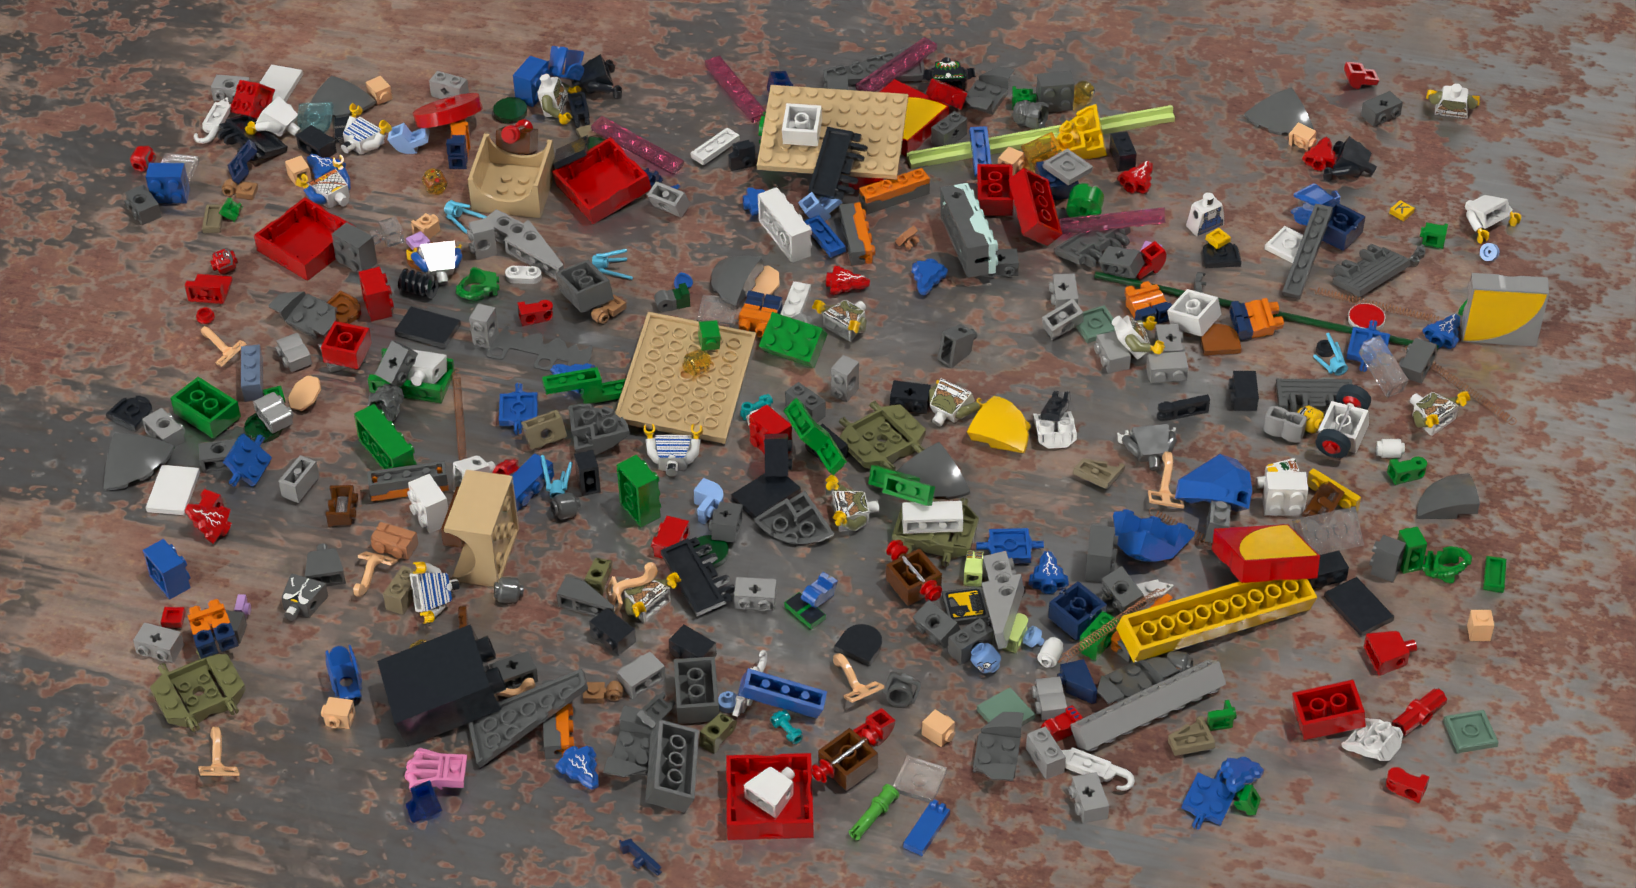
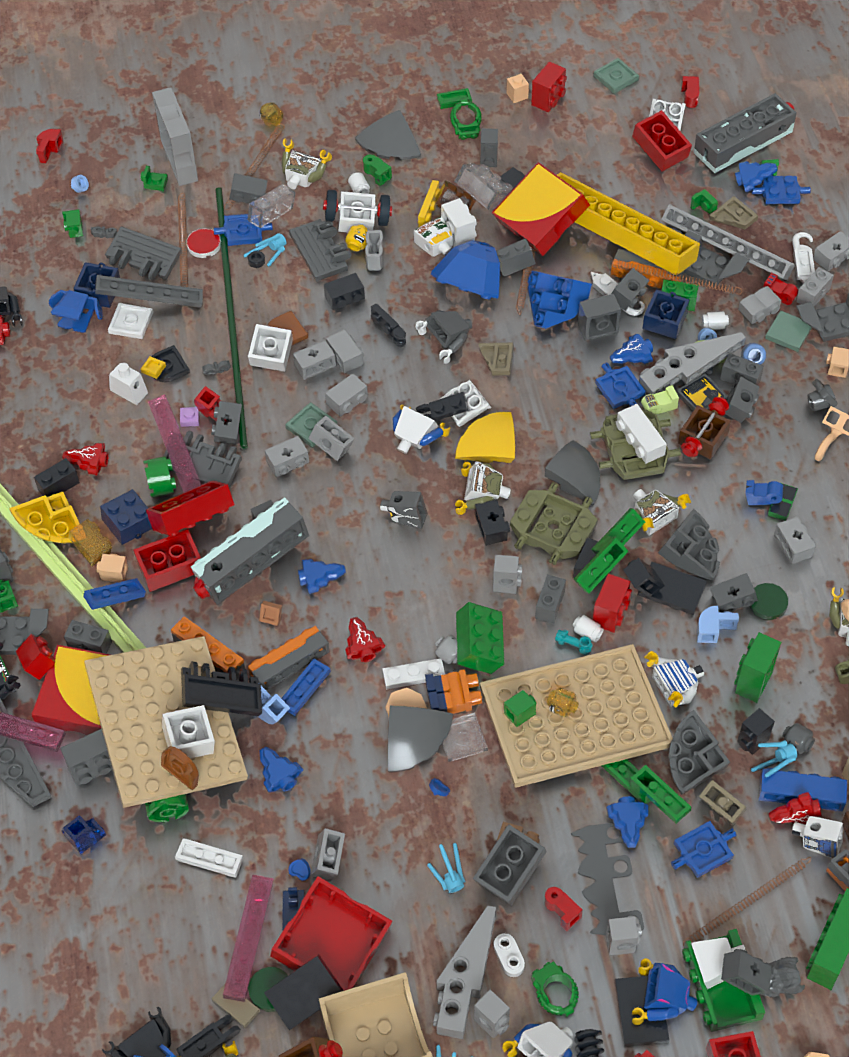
camera: 115 degrees left, 10 degrees up
red brick [651,515,690,559] -> none
leg [654,283,691,312] -> none
black hinge [661,537,735,617] -> none
clear pink plate [705,56,765,123] -> none
black brick [728,140,756,171] -> none
white brick [758,187,812,263] -> none
torso [812,300,867,342] -> none
black tile [834,624,882,666] -> none
green bracket [868,465,935,506] -> none
dark grey hair [1012,100,1050,129] -> none
light grey tile [1043,149,1093,185] -> none
dark blue slope [1057,659,1097,704] -> none
torso [1112,316,1165,360] -> none
orange hips [1125,281,1172,328] -> none
light nougat piece [1147,451,1184,509] -> none
orange hips [1229,298,1284,341] -> none
black tile [1324,577,1394,637] -> none
red torso [1363,631,1417,676] -> none
yellow tile [1389,200,1415,221] -> none
red piece [1392,688,1447,736] -> none
green brick [1397,526,1427,574] -> none
blue rock [1422,314,1460,349] -> none
white torso [1465,195,1521,244] -> none
none -> red brick [36,129,64,164]
none -> dark orange tile [161,746,199,790]
none -> clear yellow head [259,102,284,127]
none -> white torso [393,405,451,454]
none -> red brick [531,61,567,112]
none -> blue torso [632,958,698,1025]
none -> dark grey piece [694,93,797,173]

